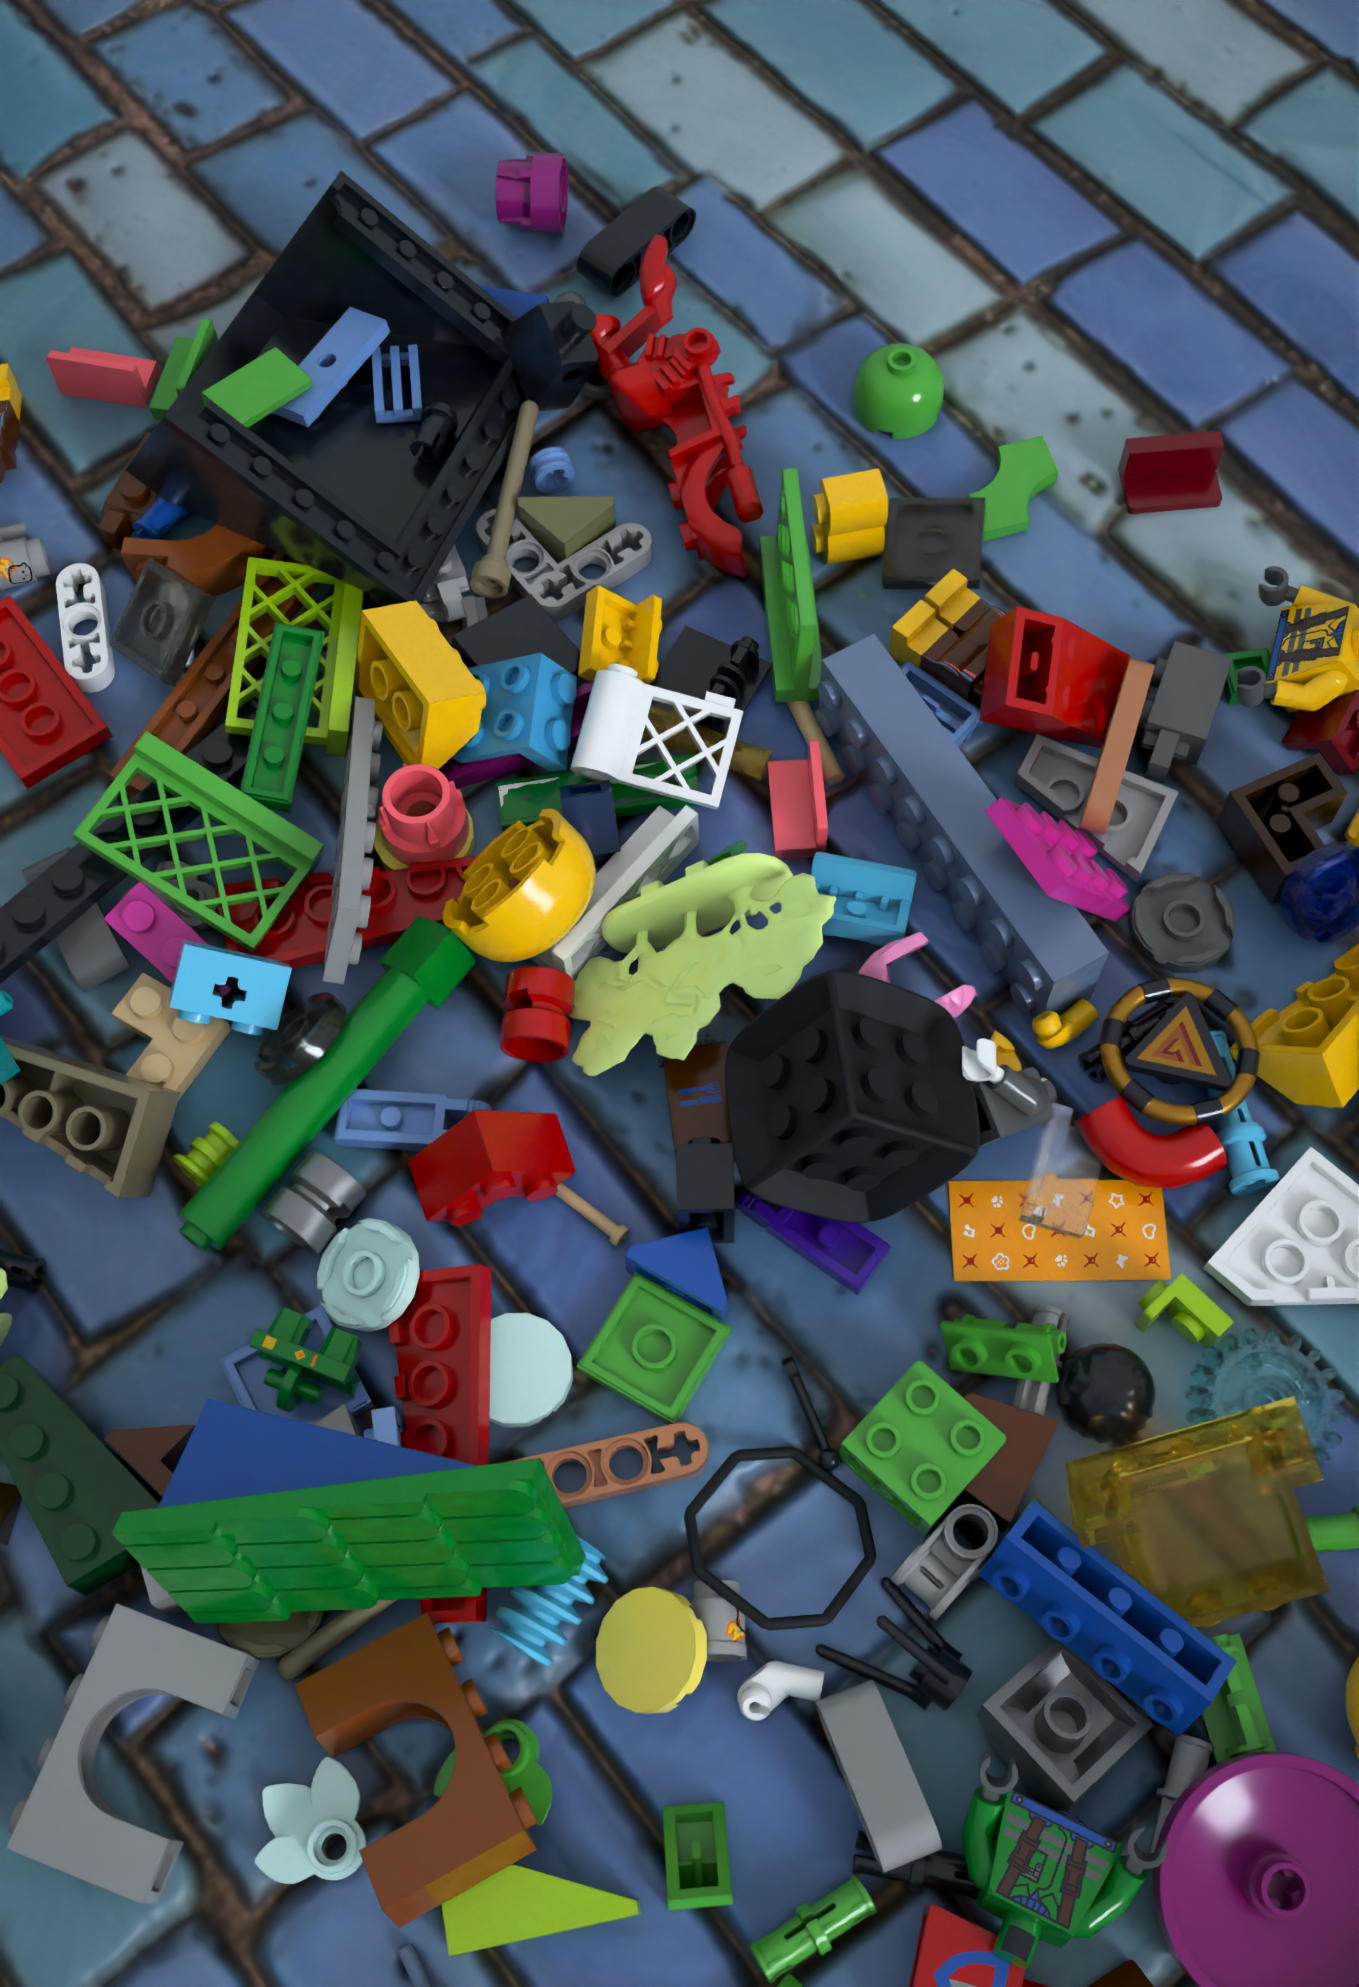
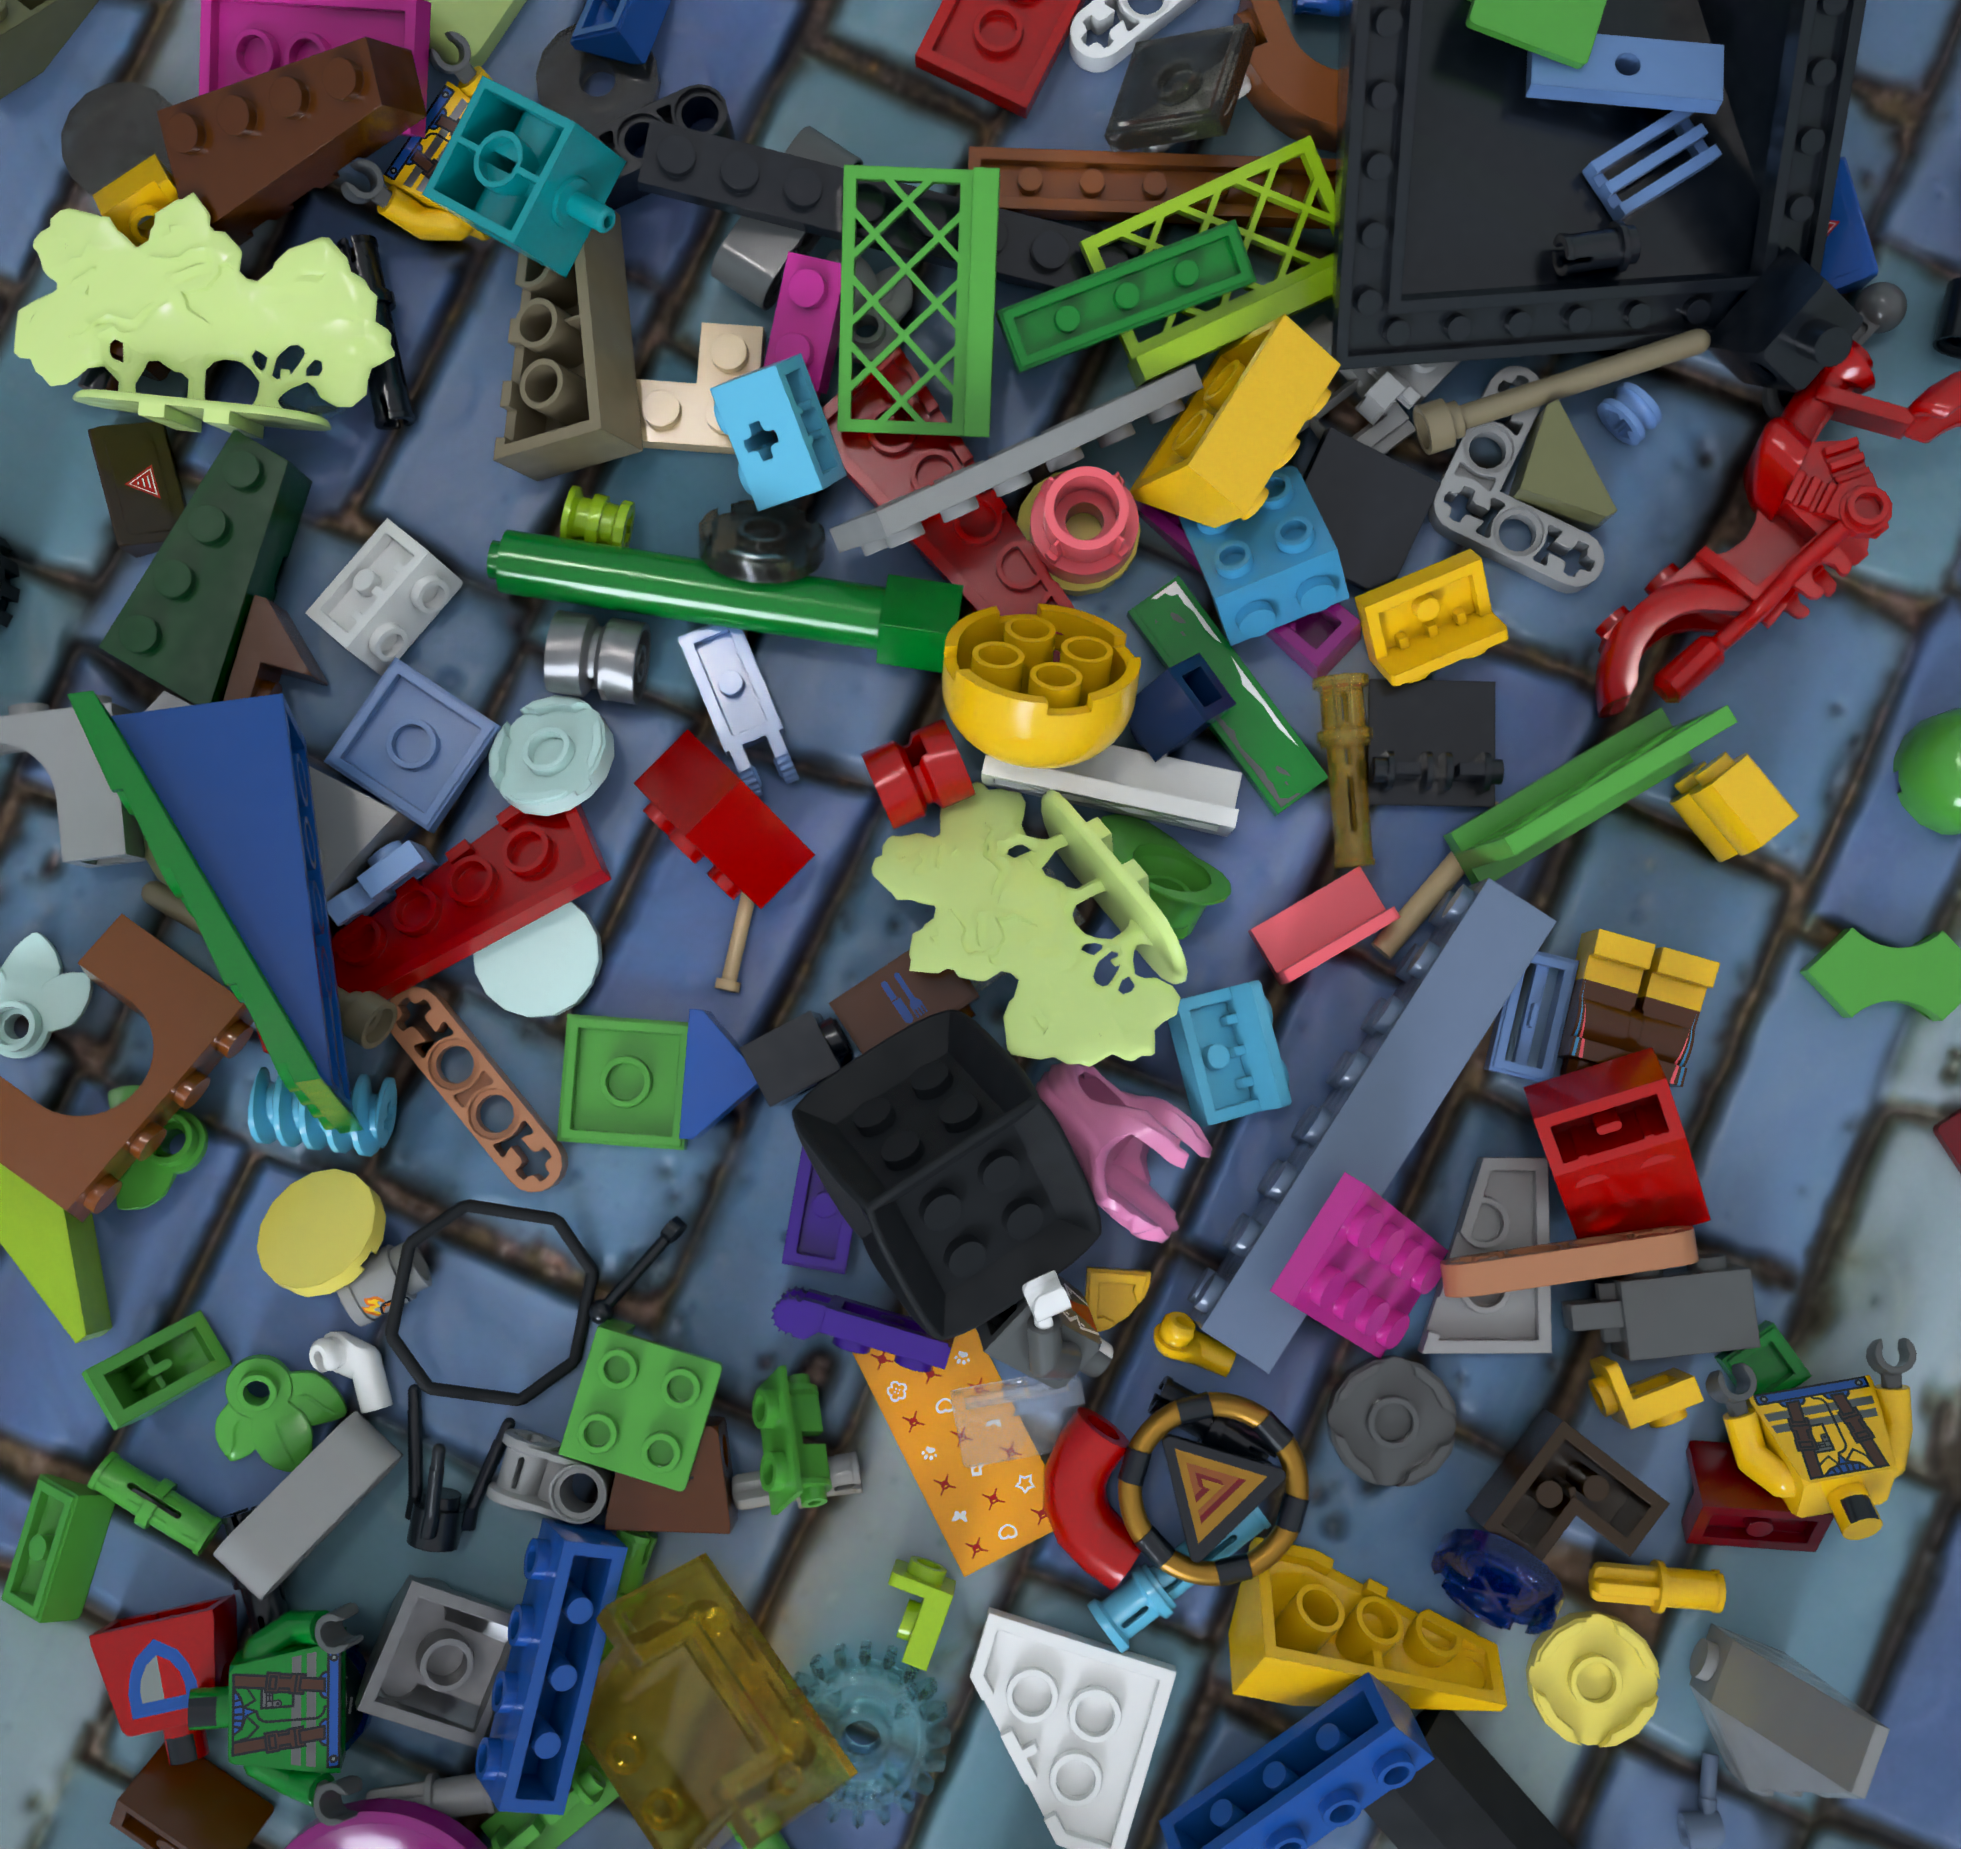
camera: 65 degrees right, 20 degrees up
green hips [249,1307,362,1412] -> none
white piece [570,664,743,810] -> none
clear smoke tile [882,497,986,589] -> none
black hair [1055,1343,1155,1443] -> none
none -> bright green plate [215,1354,347,1472]
none -> white bracket [305,518,463,676]
none -> dark purple hinge [771,1286,954,1372]
none -> yellow bracket [1588,1355,1704,1430]

